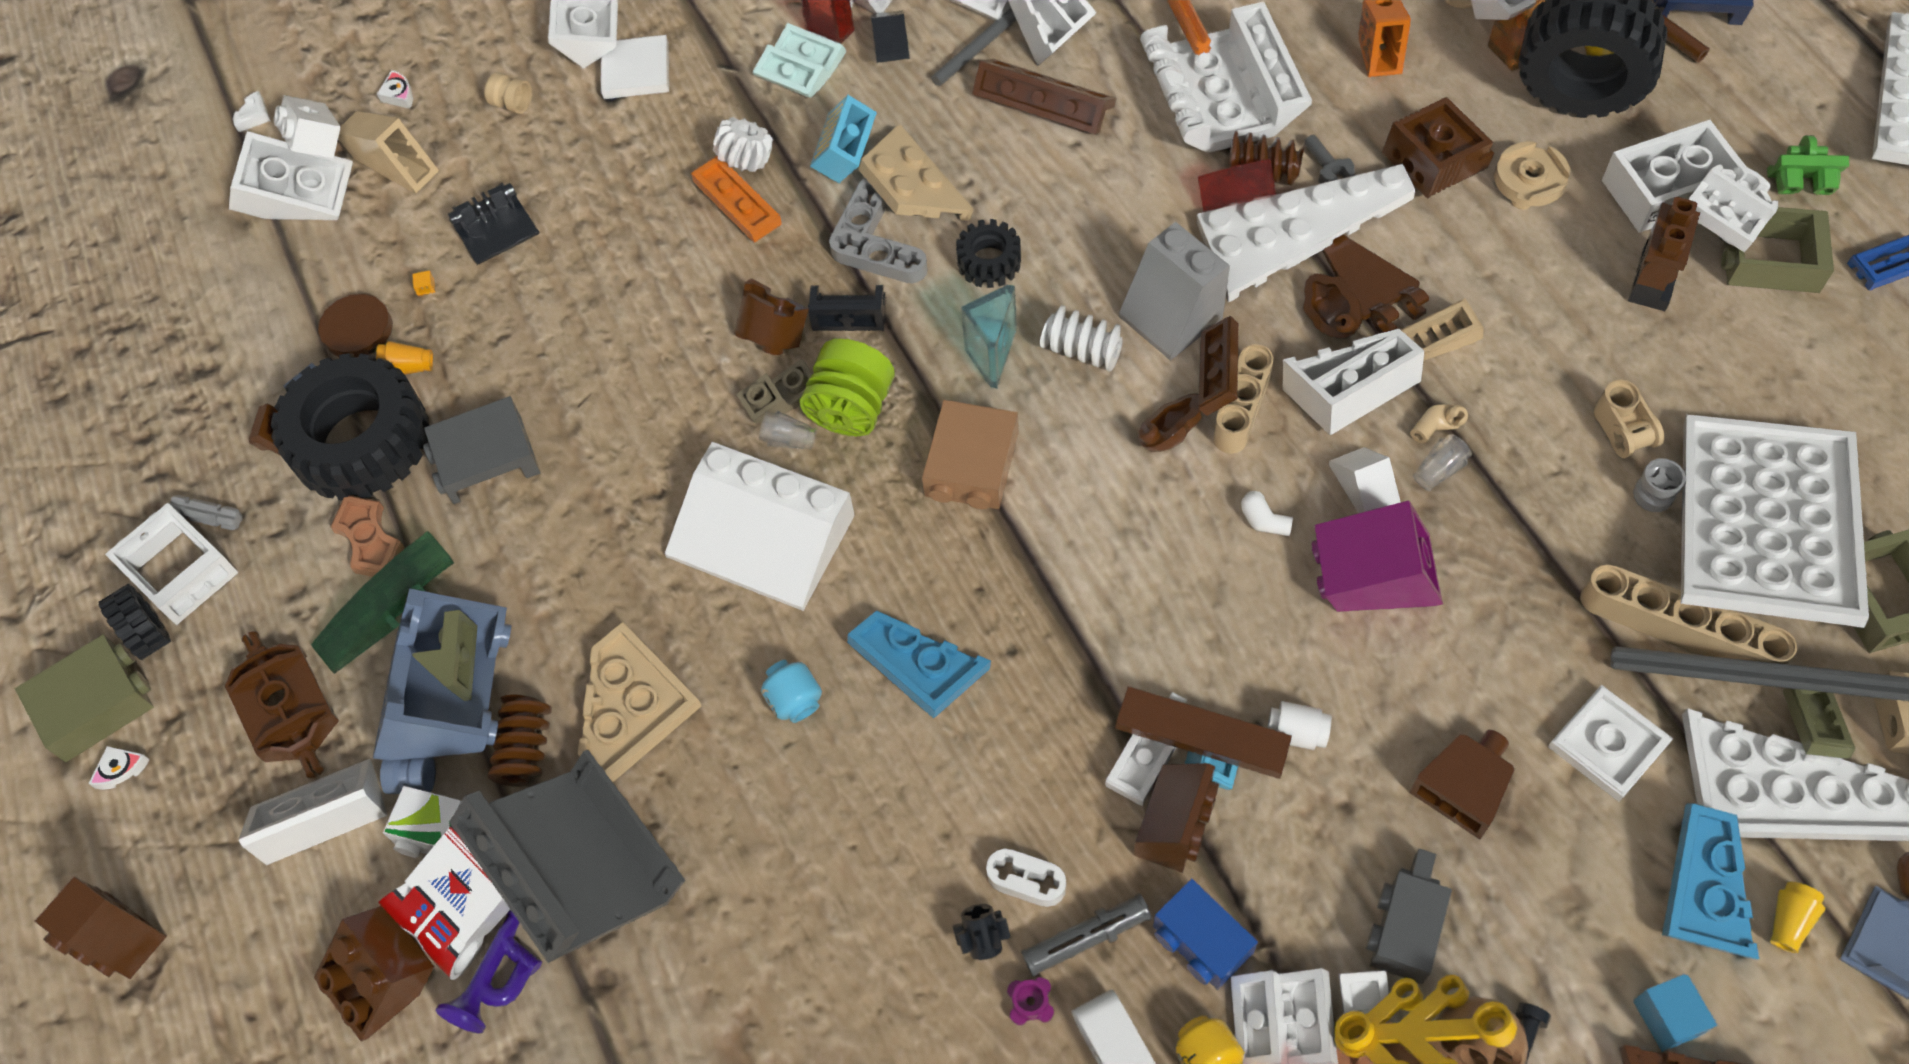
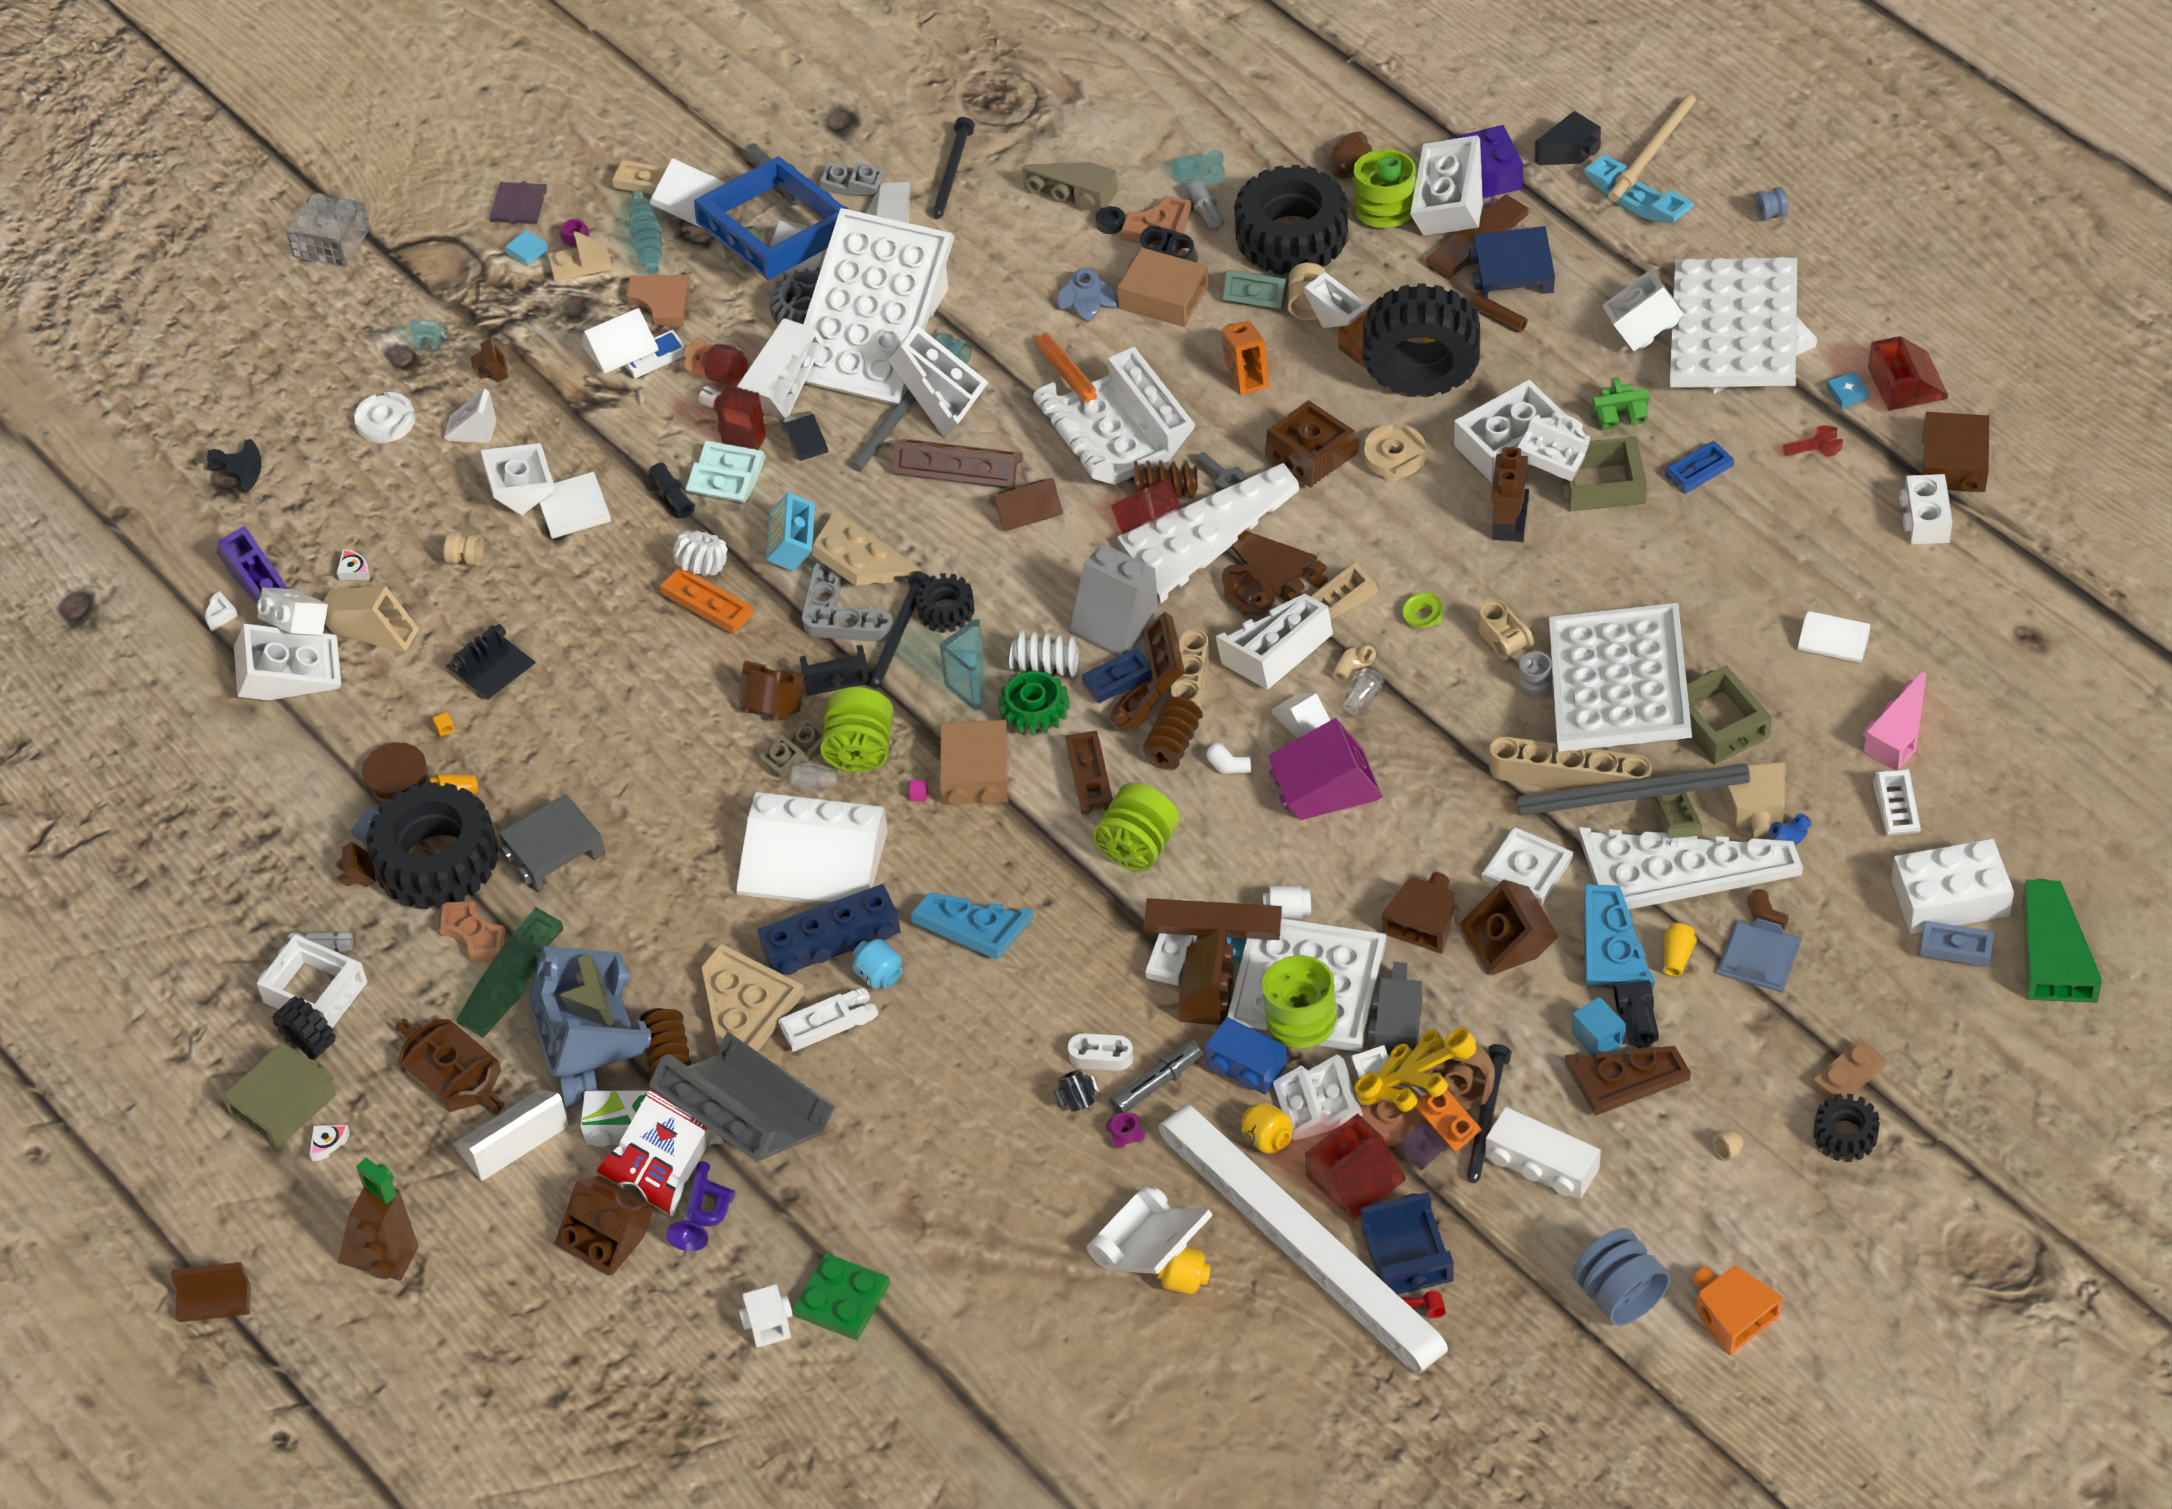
camera: 15 degrees left, 10 degrees down
none -> dark purple slope [216,526,288,605]
none -> green plate [356,1157,397,1205]
none -> black pin [649,462,695,518]
none -> dark blue brick [757,884,901,975]
none -> white hinge [778,988,879,1052]
none -> black bar [869,571,930,688]
none -> dark pink piece [909,780,928,801]
none -> reddish brown panel [990,478,1063,531]
none -> green gear [998,670,1070,736]
none -> reddish brown plate [1065,730,1113,815]
none -> dark blue plate [1082,648,1152,704]
none -> lime wheel [1093,782,1180,872]
none -> reddish brown piece [1143,696,1203,770]
none -> white plate [1227,918,1387,1052]
none -> lime wheel [1262,955,1338,1049]
none -> lime piece [1402,591,1444,629]
none -> reddish brown slope [1460,879,1559,975]
none -> white slope [1602,269,1684,351]
none -> black piece [1614,979,1659,1048]

